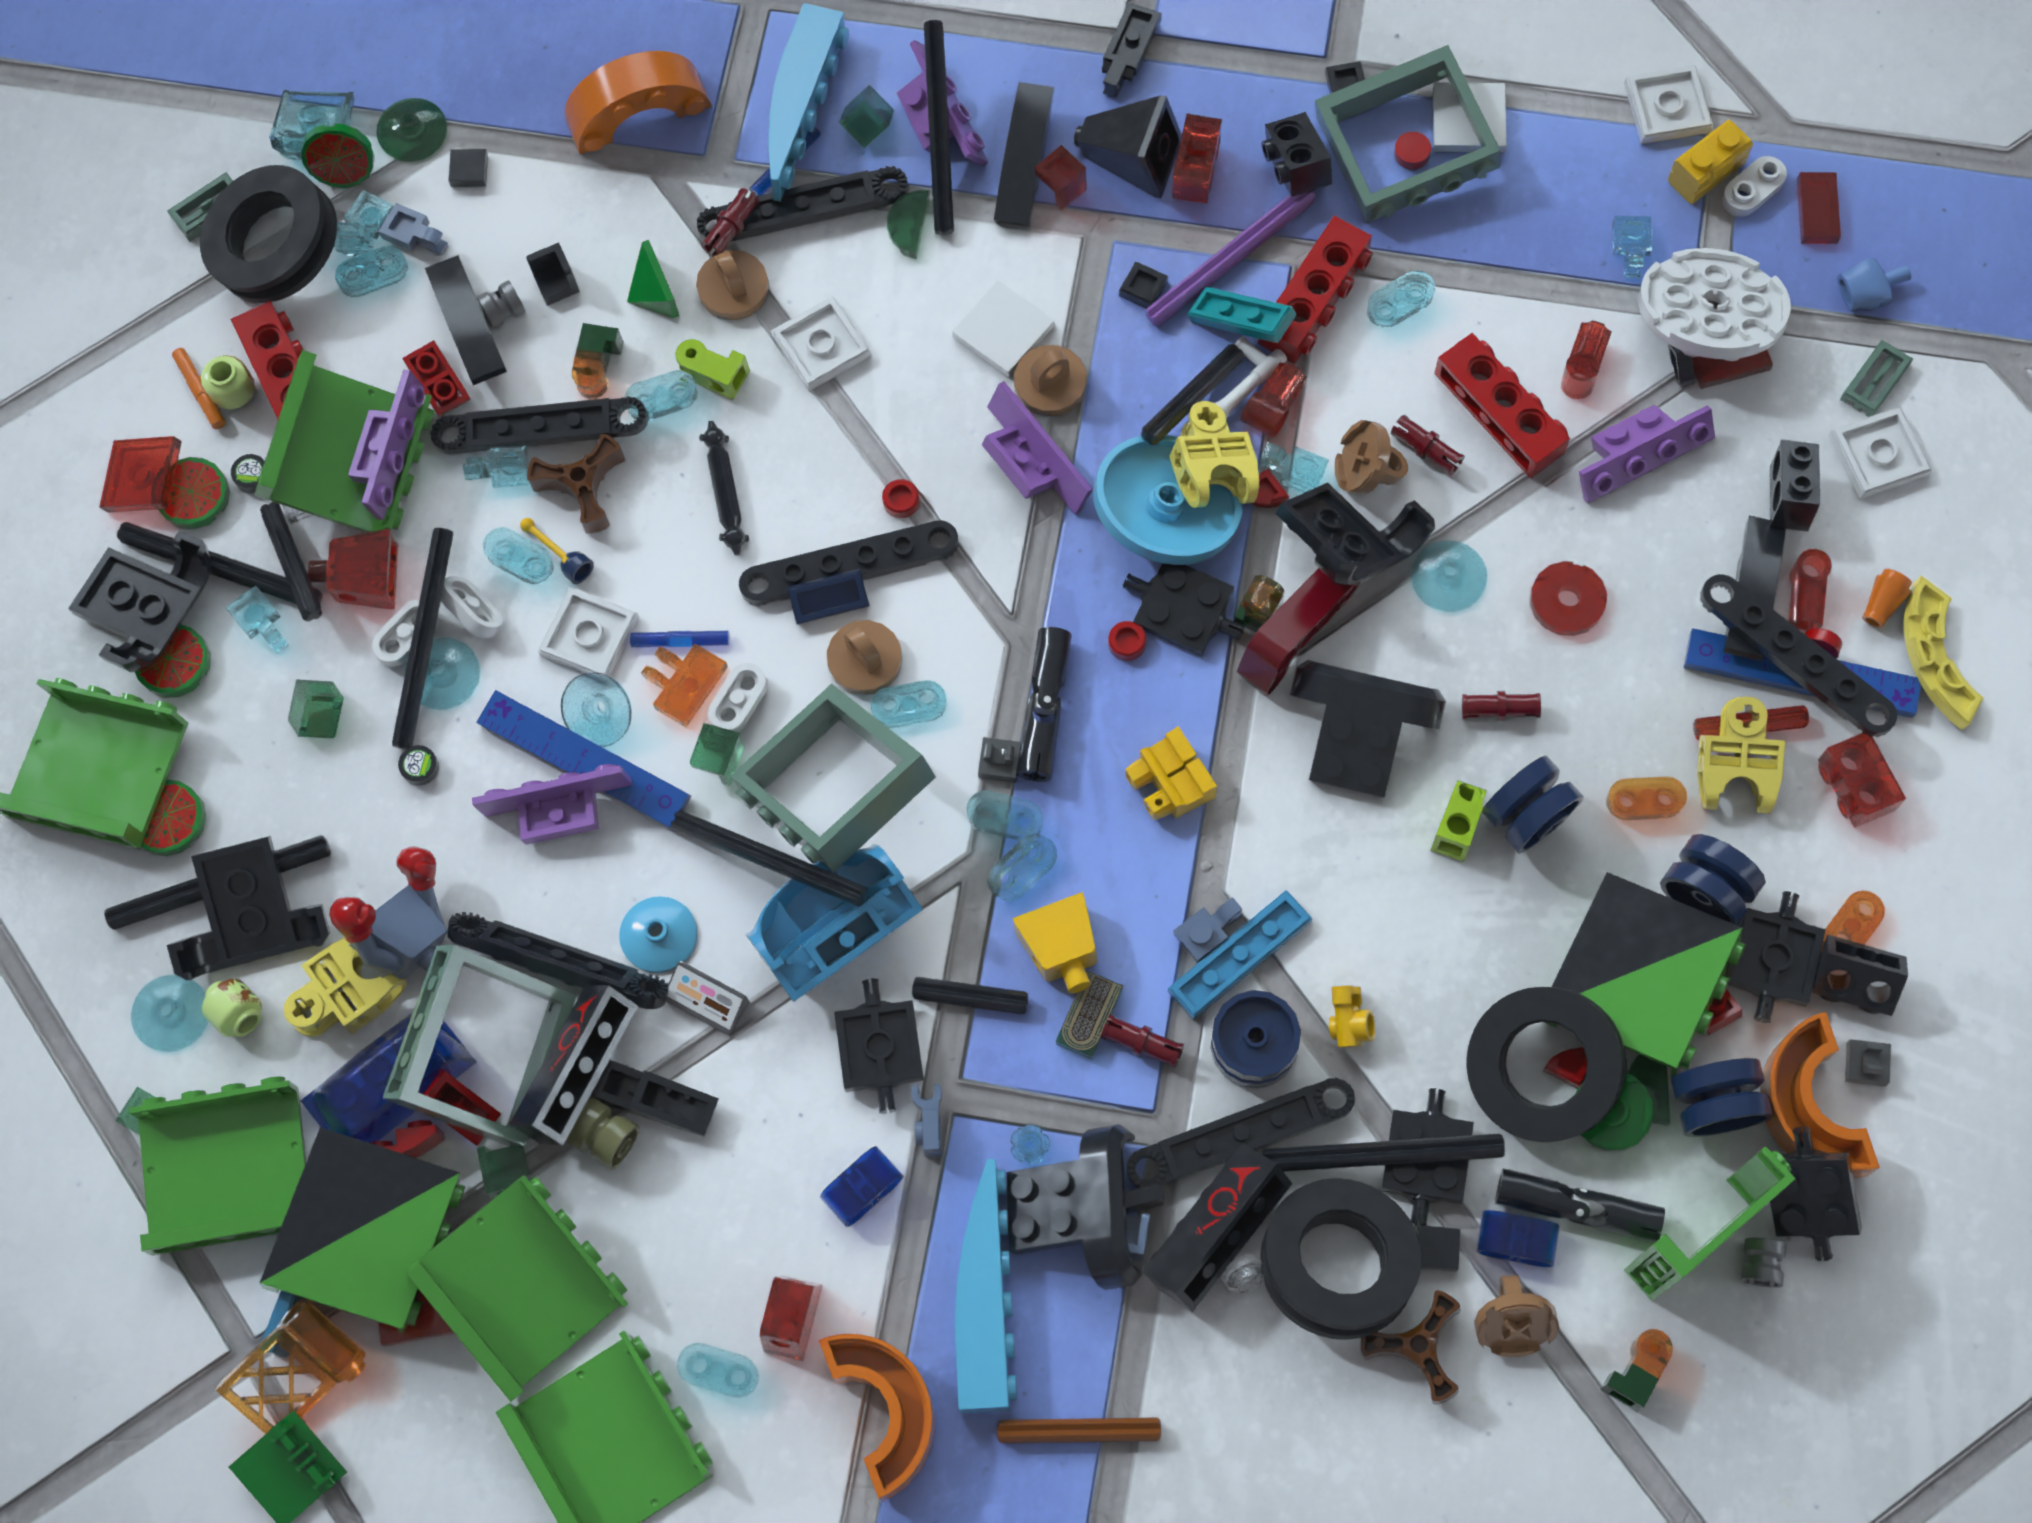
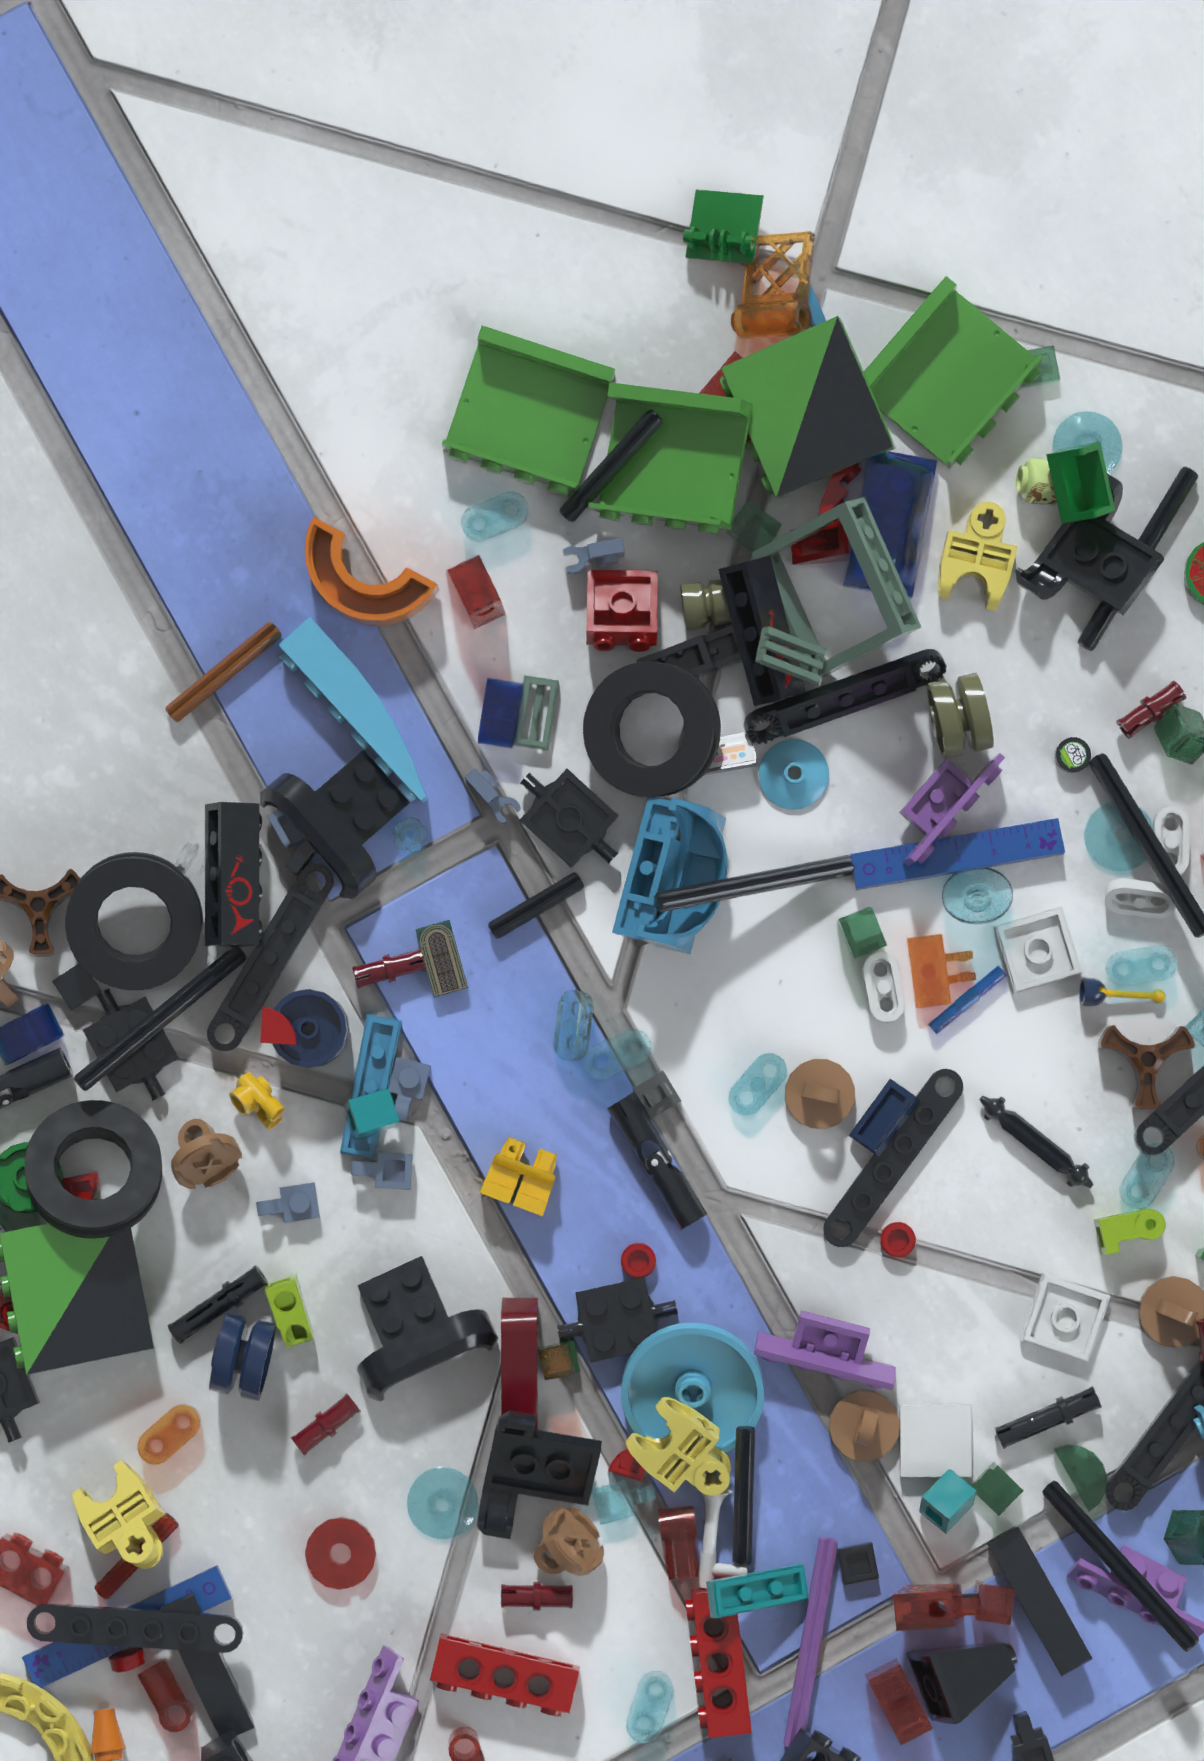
camera: 135 degrees right, 15 degrees up
sand blue torso [329,846,447,979] -> none
sand green window [731,684,936,873] -> none
yellow torso [1012,892,1098,994] -> none
dark blue wheel [1660,834,1766,925] -> none
none -> black pin [168,1265,268,1344]
none -> medium nougat tile [171,1119,242,1189]
none -> sand blue plate [256,1182,320,1223]
none -> red tile [260,1007,297,1045]
none -> teal panel [344,1089,400,1140]
none -> sand blue plate [351,1152,413,1190]
none -> sand green tile [514,675,559,751]
none -> black axle [559,409,663,522]
none -> sand blue plate [563,538,625,575]
none -> black tyre [583,662,721,797]
none -> plate [586,570,658,652]
none -> sand green tile [755,626,826,684]
none -> clear red torso [893,1584,982,1631]
none -> teal panel [919,1470,977,1534]
none -> olive wheel [927,673,994,759]
none -> clear green panel [971,1462,1024,1516]
none -> black pin [995,1386,1102,1449]
none -> green panel [1046,442,1116,523]
none -> dark red pin [1116,680,1187,739]

